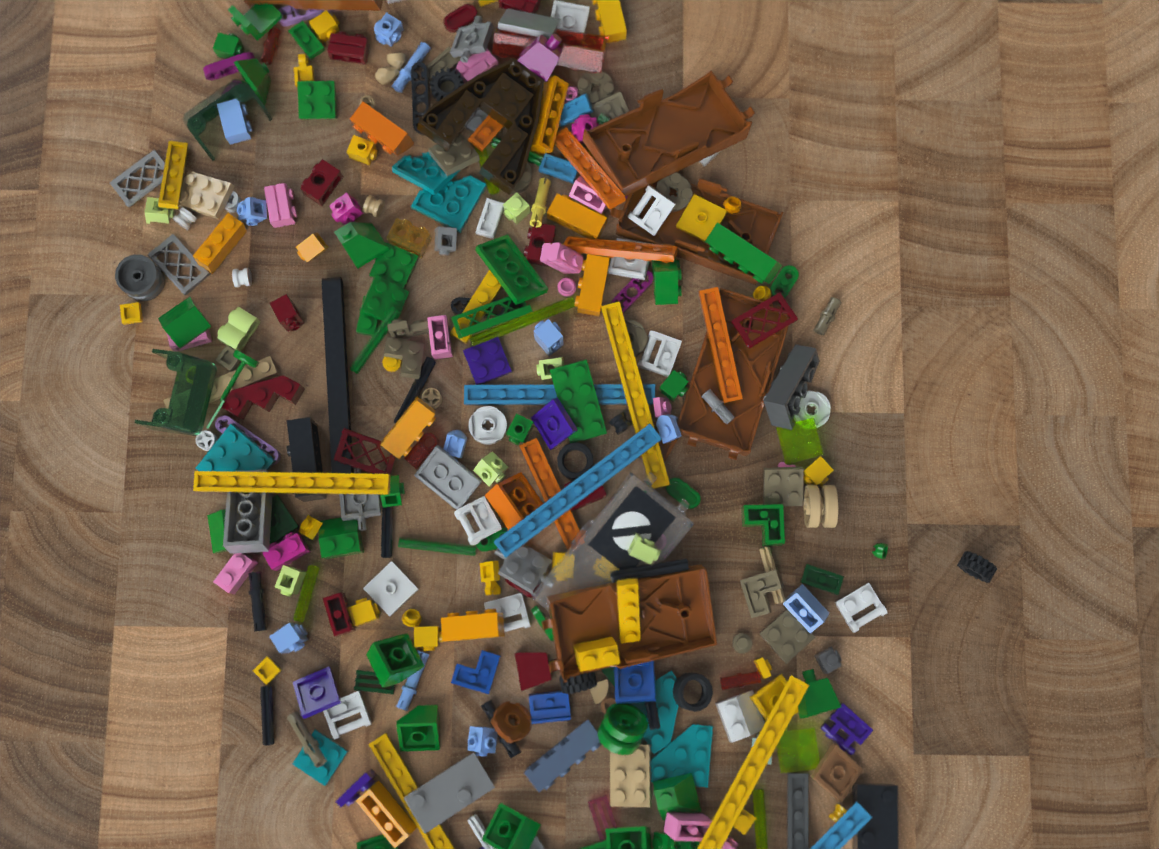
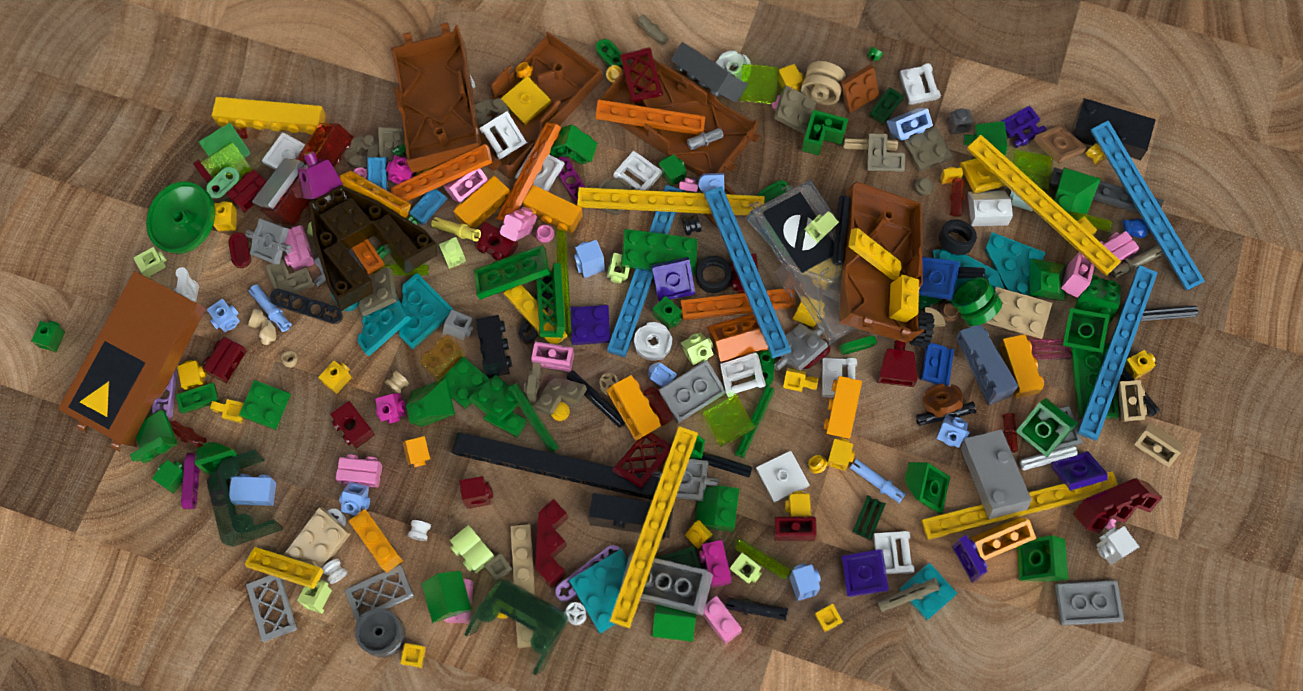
camera: 70 degrees left, 10 degrees down
green piece [206,349,260,429] -> none
black axle [260,686,274,746] -> none
orange slope [350,102,415,156] -> none
green slope [366,633,424,688] -> none
black tyre [430,68,464,102] -> none
blue plate [451,650,501,694] -> none
white plate [476,198,504,239] -> none
green brick [705,222,782,285] -> none
none -> black wedge [476,315,513,378]
none -> clear neon green plate [703,394,755,447]
none -> dark orange plate [840,64,879,113]
none -> light orange brick [999,334,1044,399]
none -> clear red axle [1002,413,1018,453]
none -> green slope [1052,167,1101,214]

